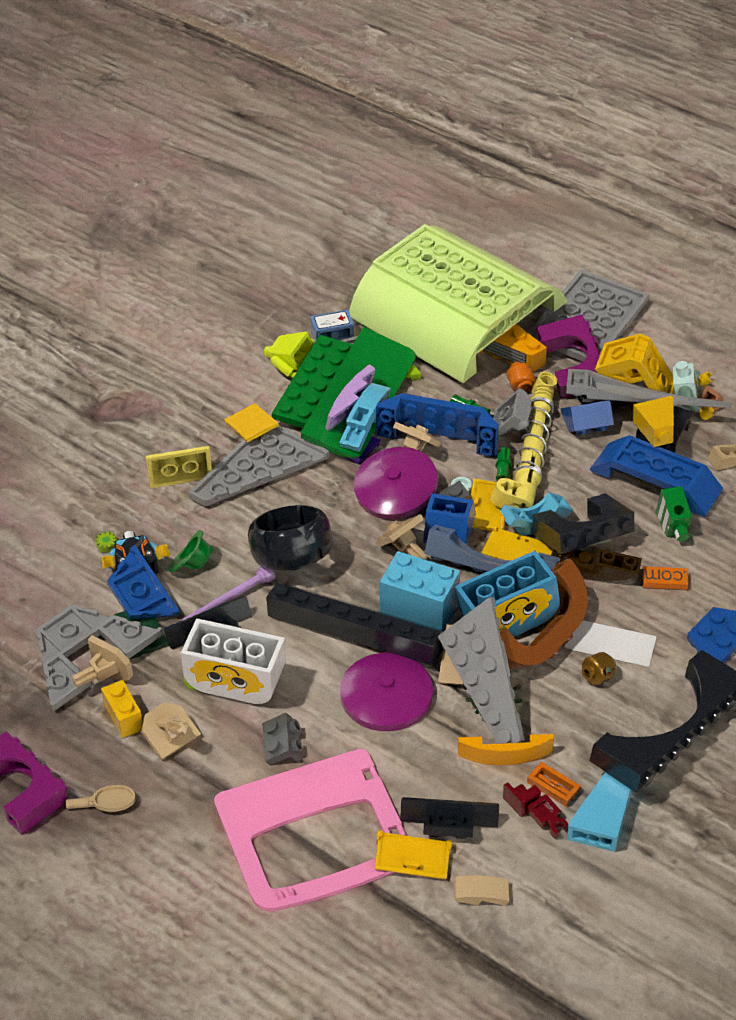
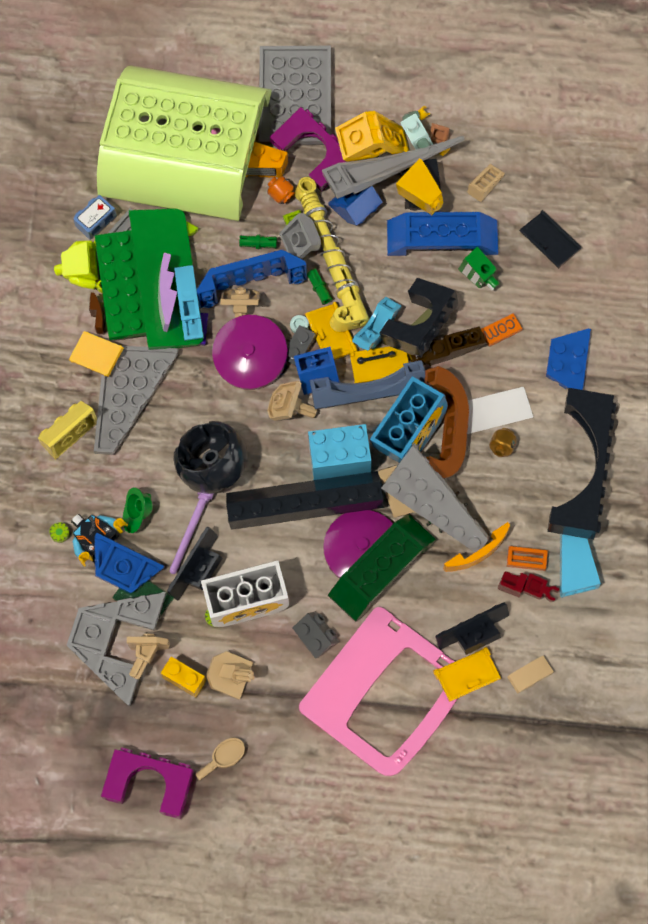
camera: 30 degrees left, 25 degrees up
none -> reddish brown slope [89,292,105,335]
none -> dark green slope [328,514,436,622]
none -> black hinge [357,351,396,364]

